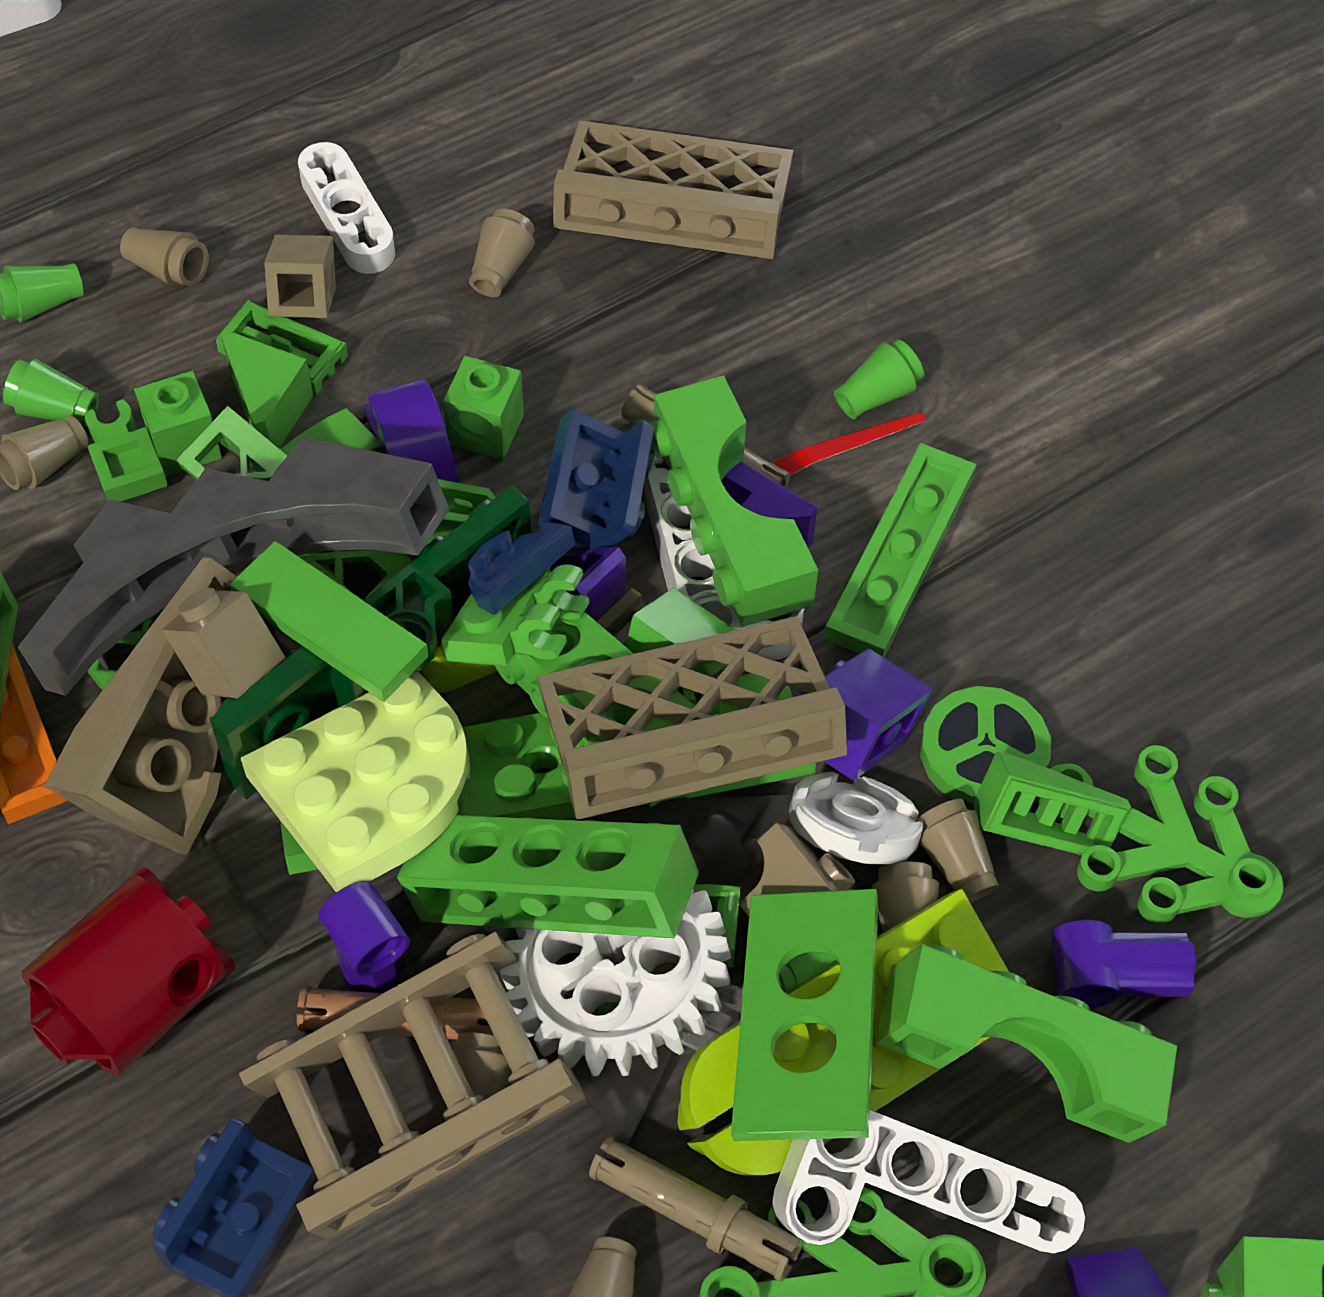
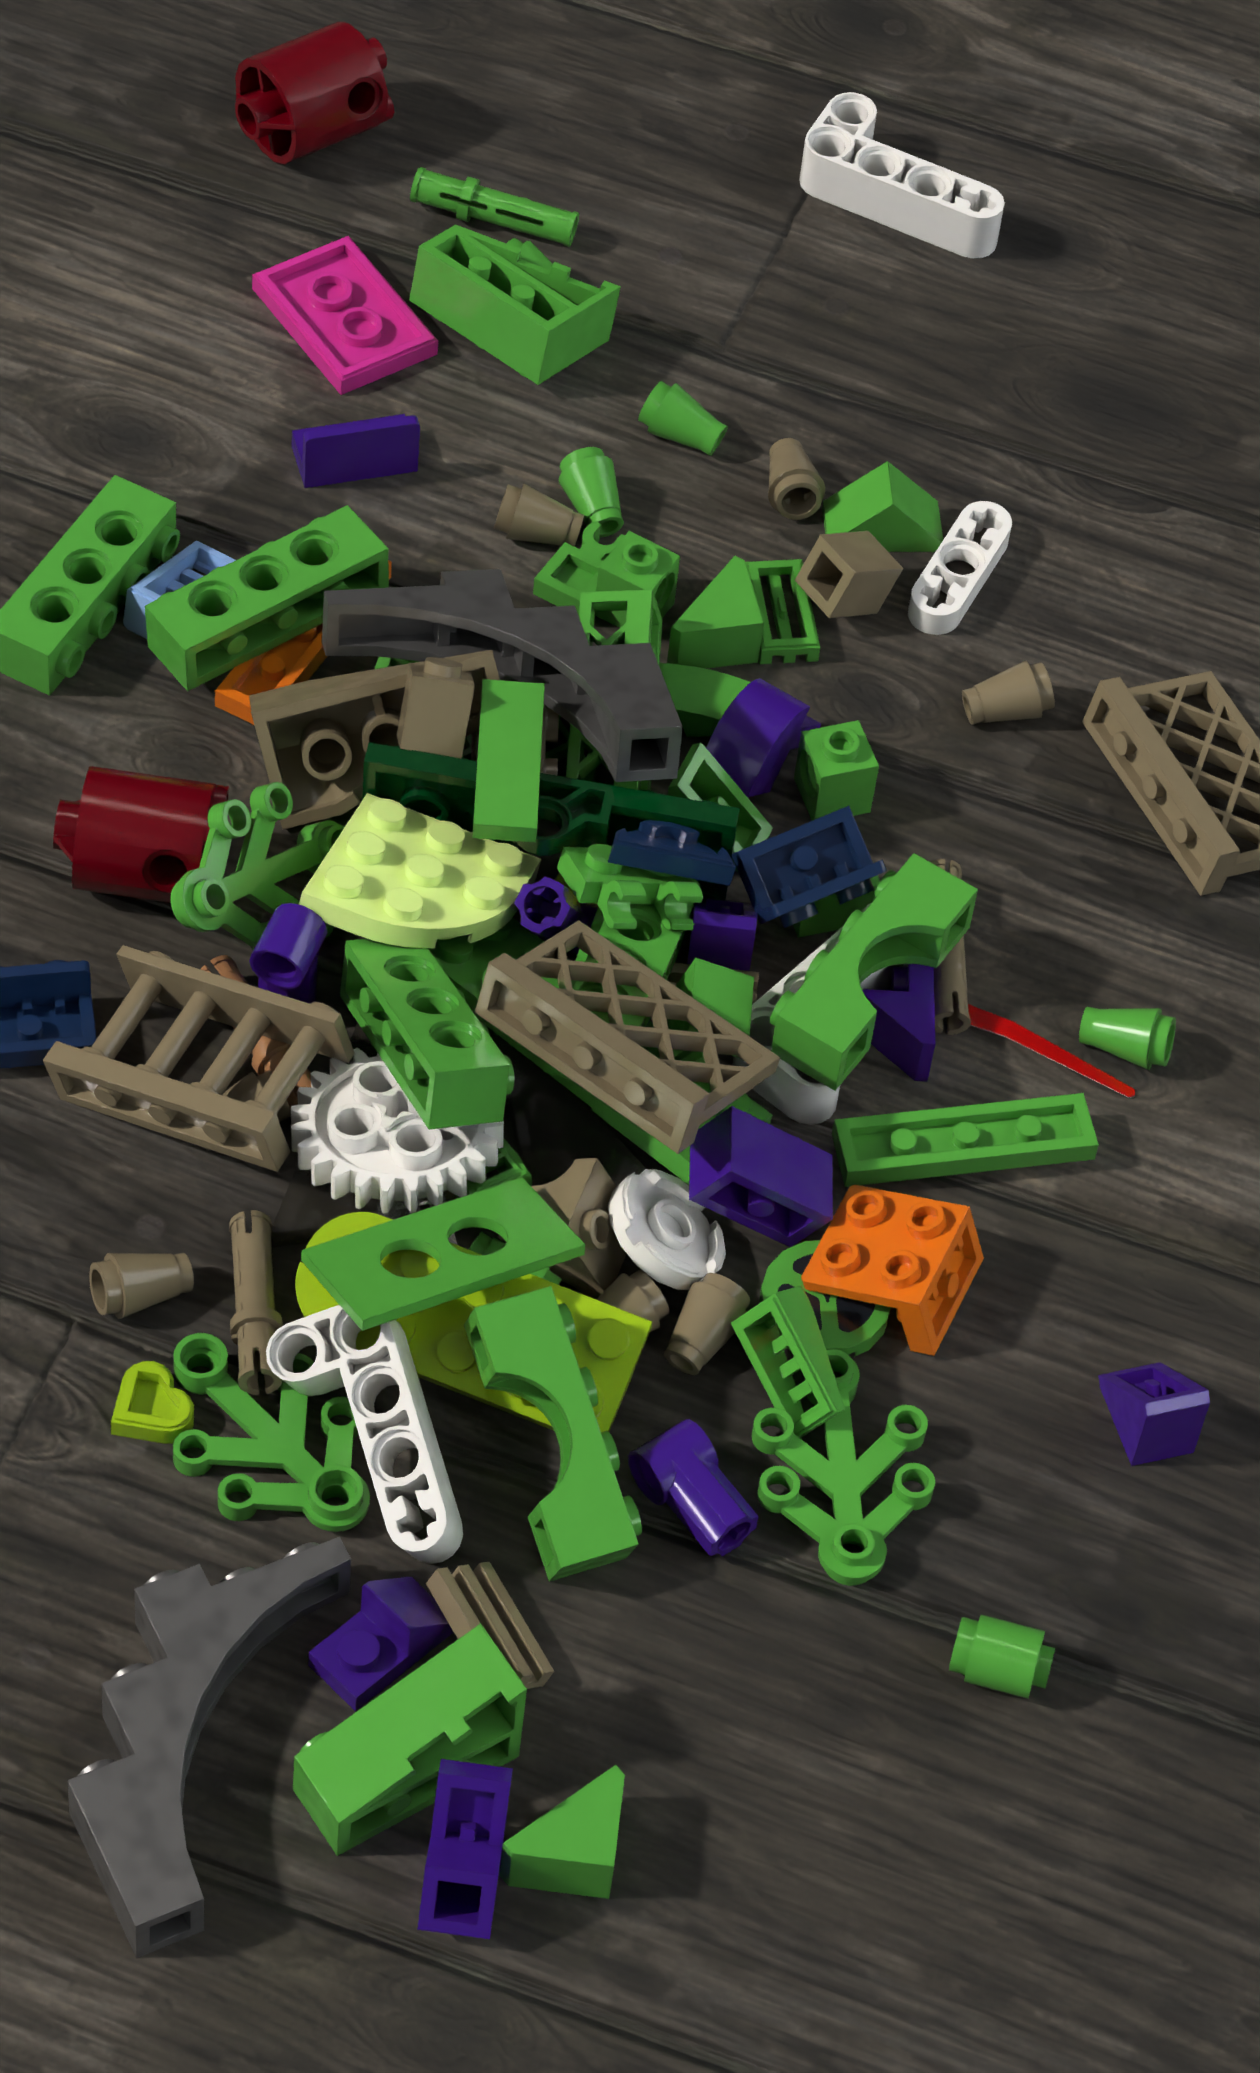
camera: 50 degrees right, 5 degrees down
none -> bright green plant [171,782,345,950]
none -> dark tan tile [426,1562,555,1689]
none -> dark purple piece [514,876,598,956]
none -> orange bracket [801,1185,984,1356]
none -> bright green slope [822,461,943,552]
none -> dark purple slope [1098,1362,1210,1466]

